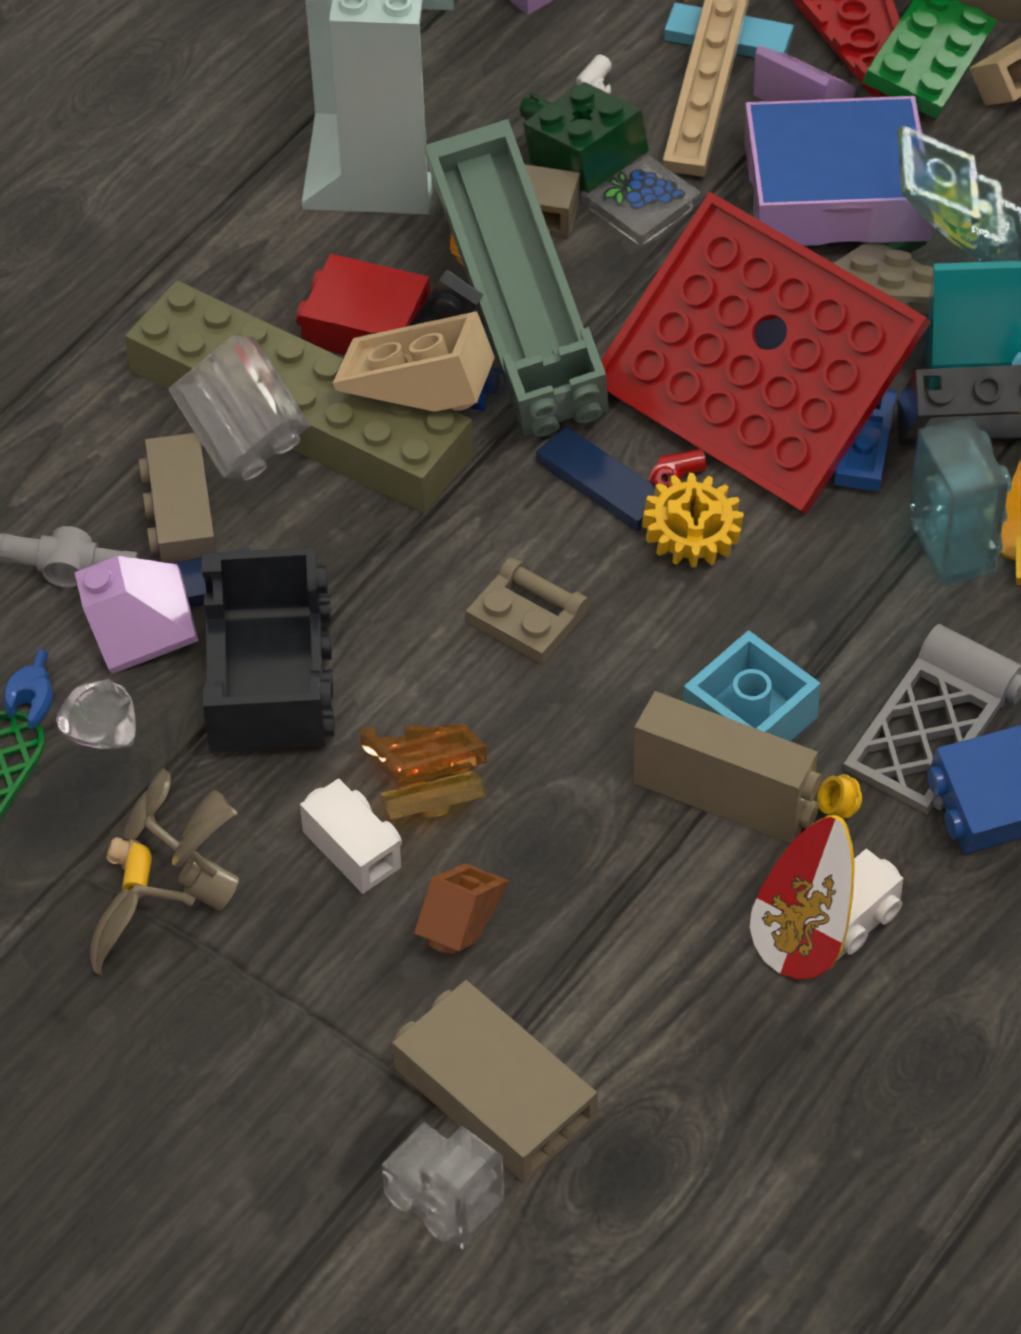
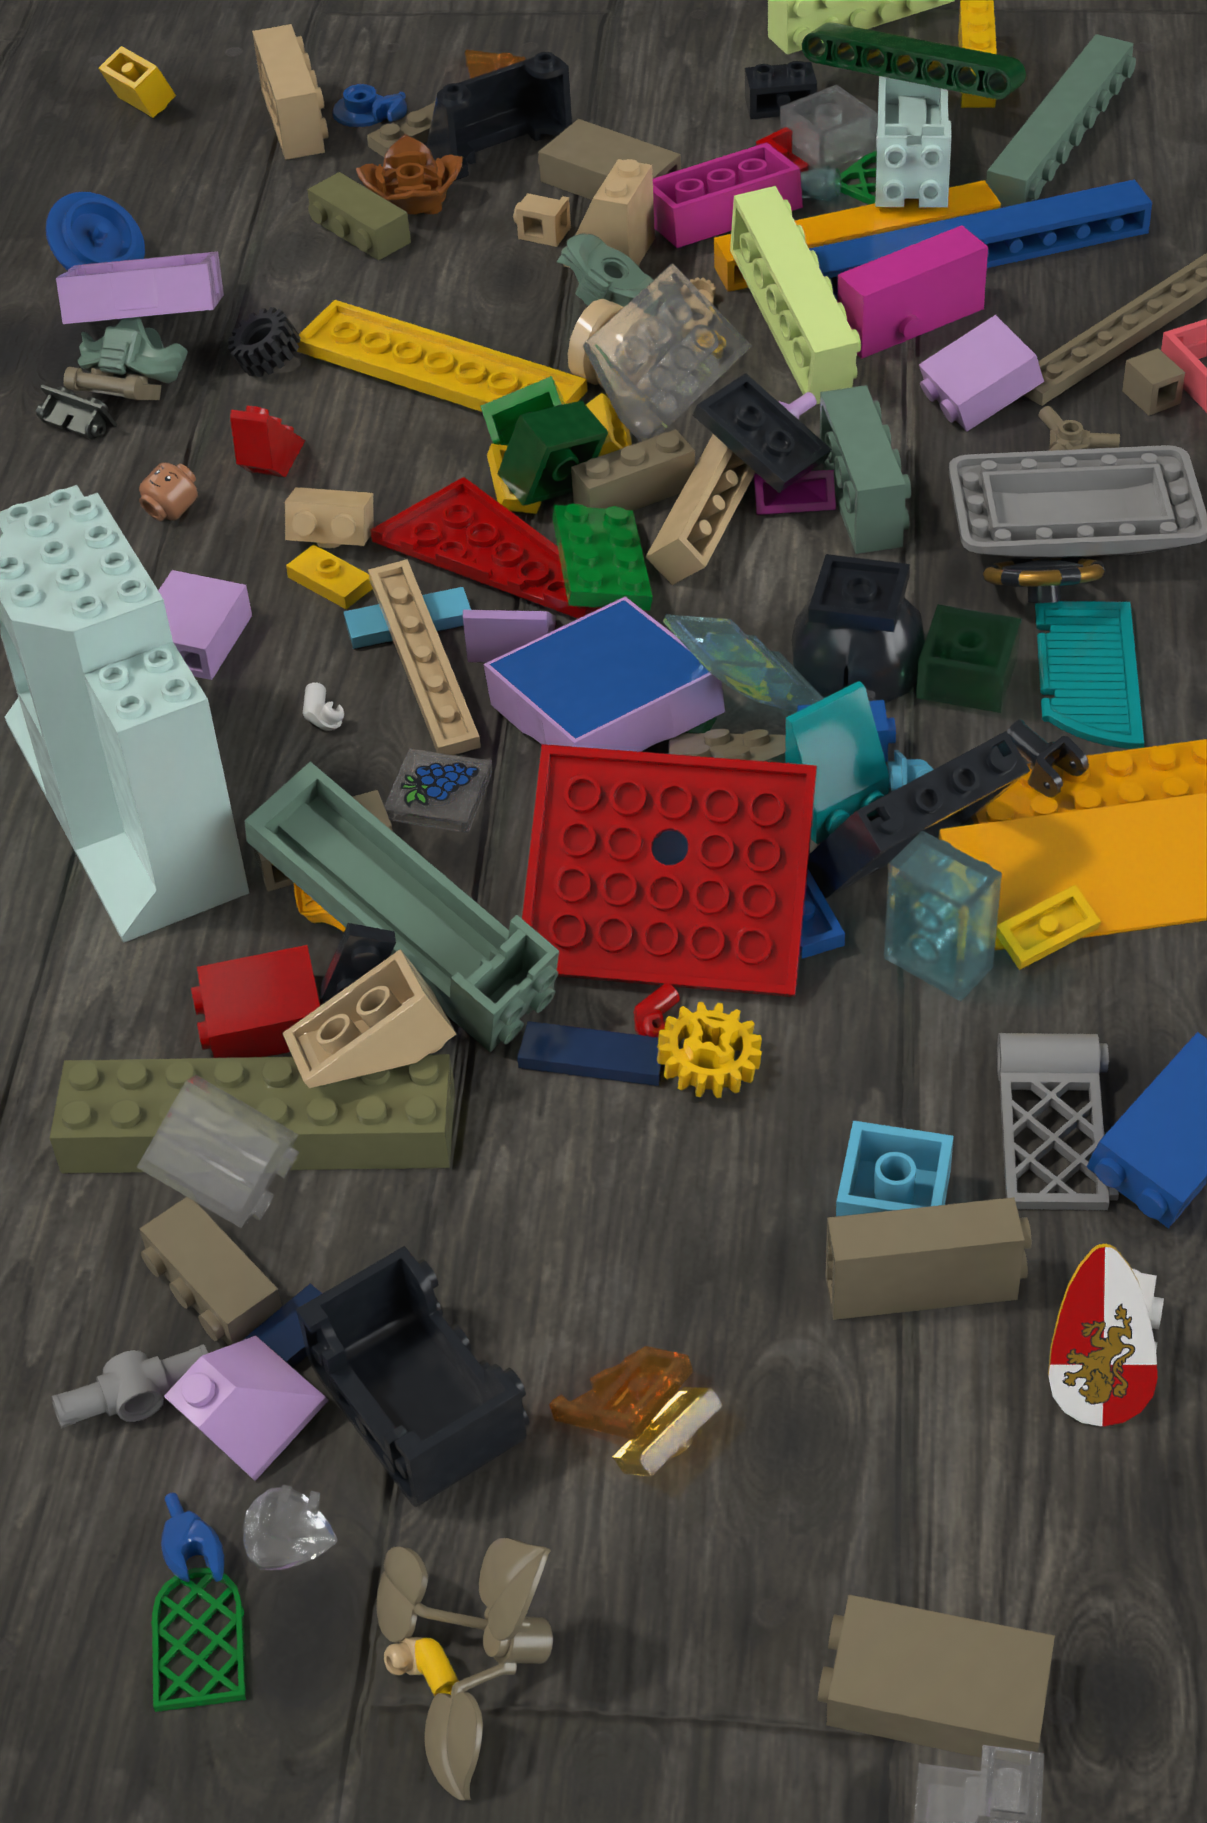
camera: 30 degrees left, 5 degrees down
white brick [300,778,402,894] -> none
dark orange slope [414,863,509,953] -> none
dark tan plate [466,556,591,665] -> none
dark green brick [519,82,649,193] -> none
yellow plate [817,774,862,819] -> none

